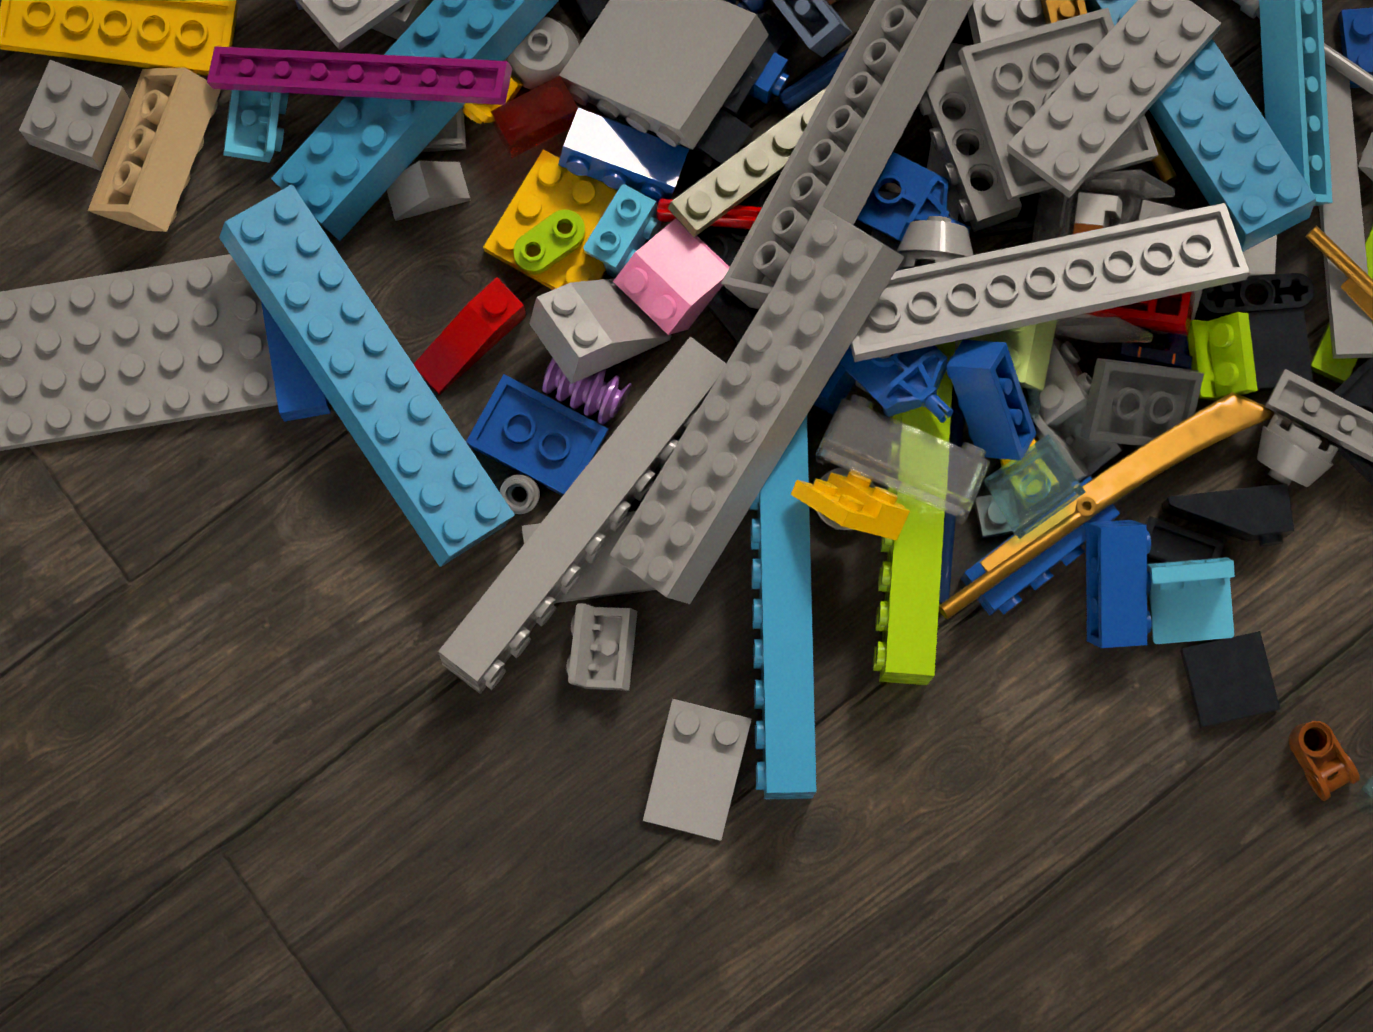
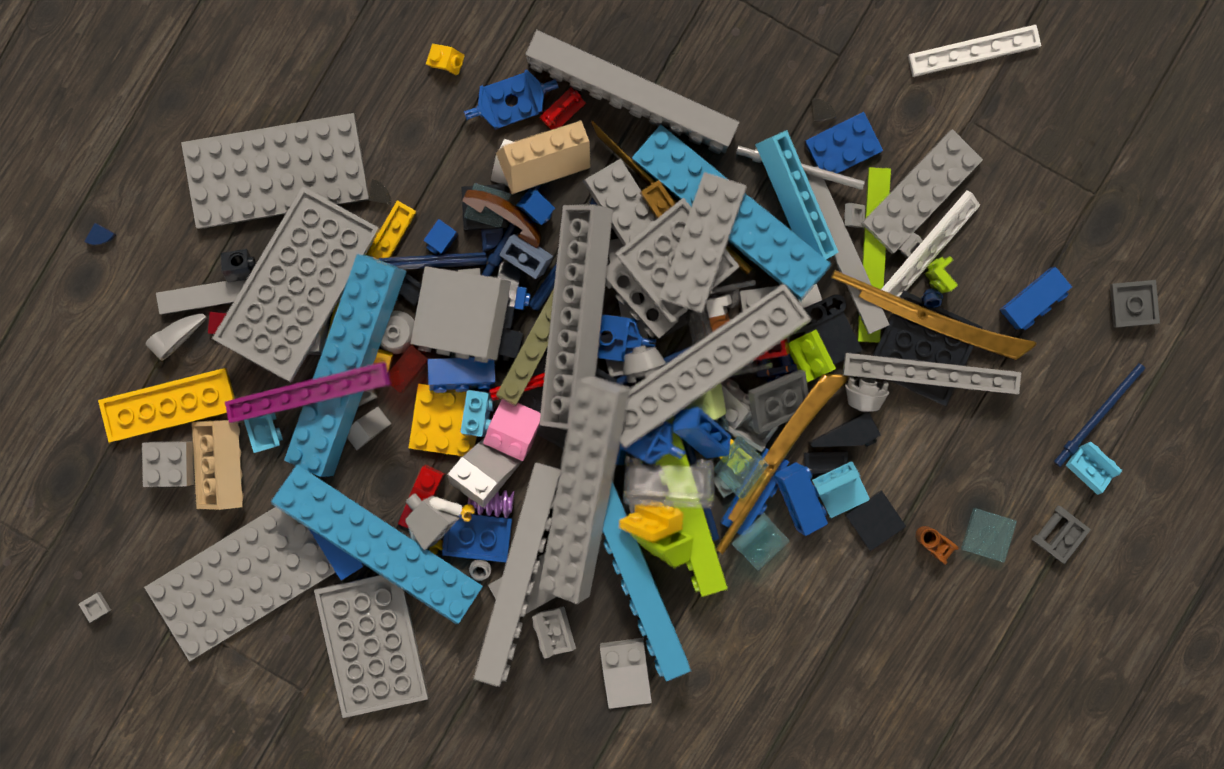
camera: 20 degrees left, 10 degrees up
lime plate [513,209,585,275] -> none
none -> light grey plate [314,575,429,718]
none -> light grey torso [406,494,475,555]
none -> lime slope [631,530,694,567]
none -> clear light blue plate [732,514,790,571]

